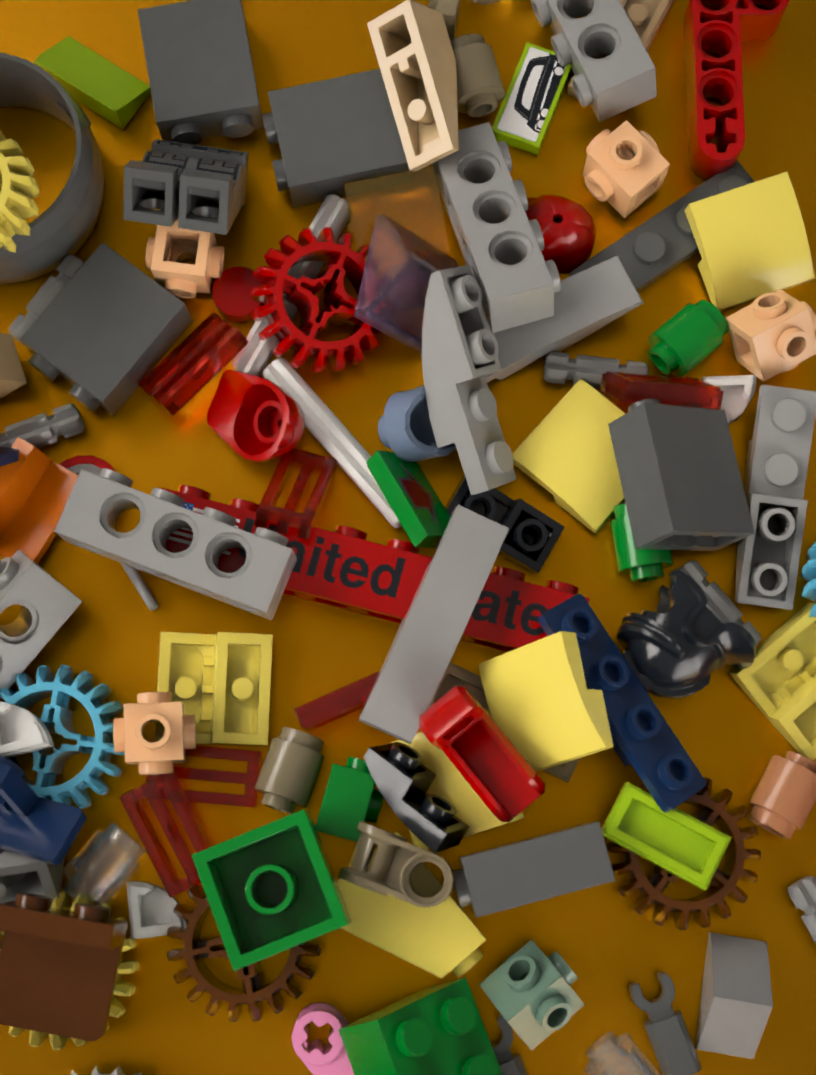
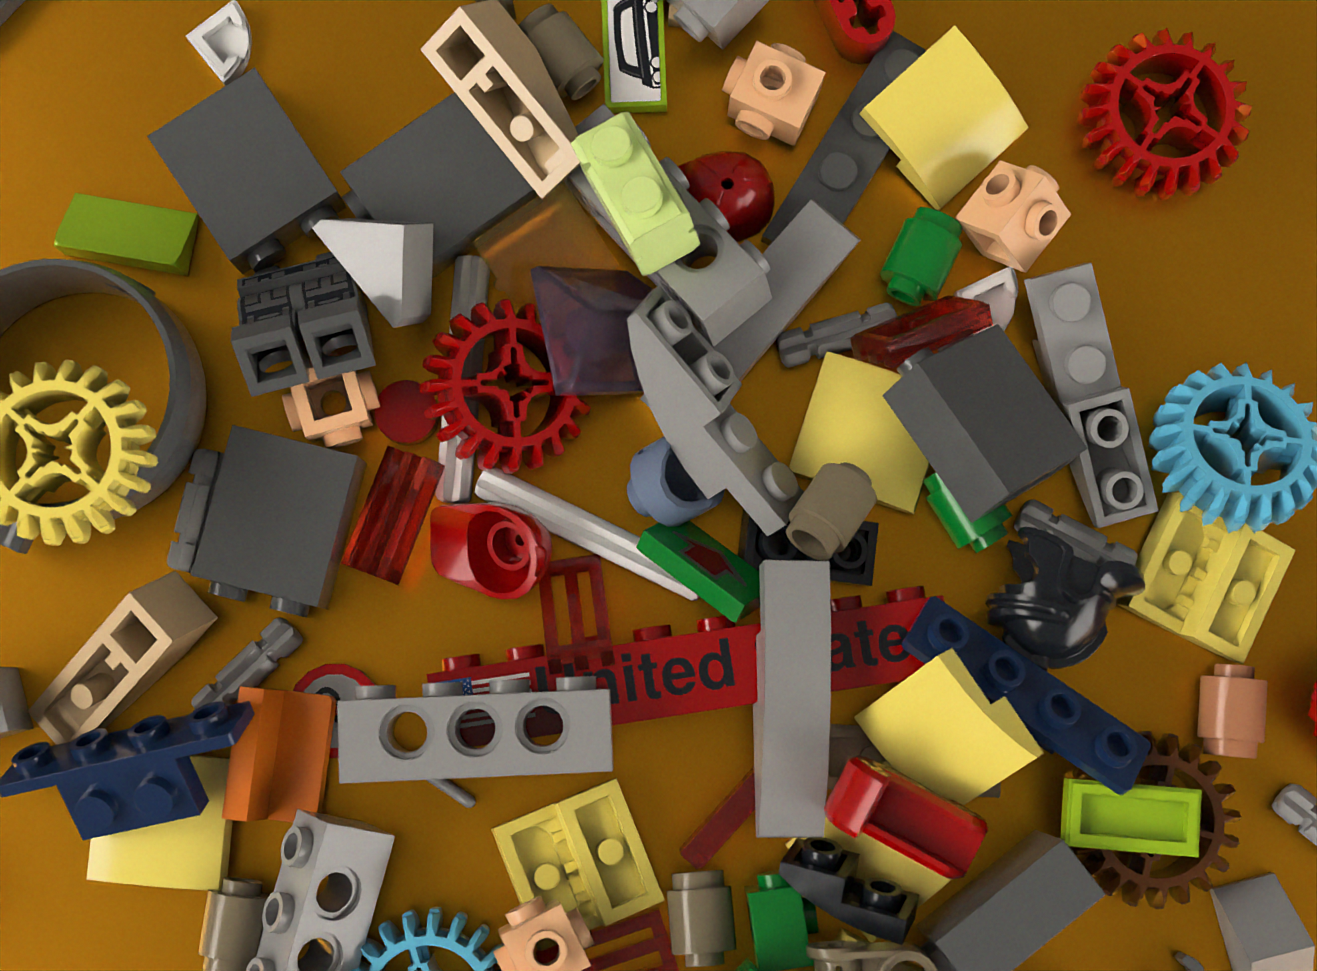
camera: 30 degrees left, 5 degrees up
none -> slope [312,218,433,328]
none -> yellowish green brick [570,111,700,276]
none -> dark tan brick [786,462,877,561]

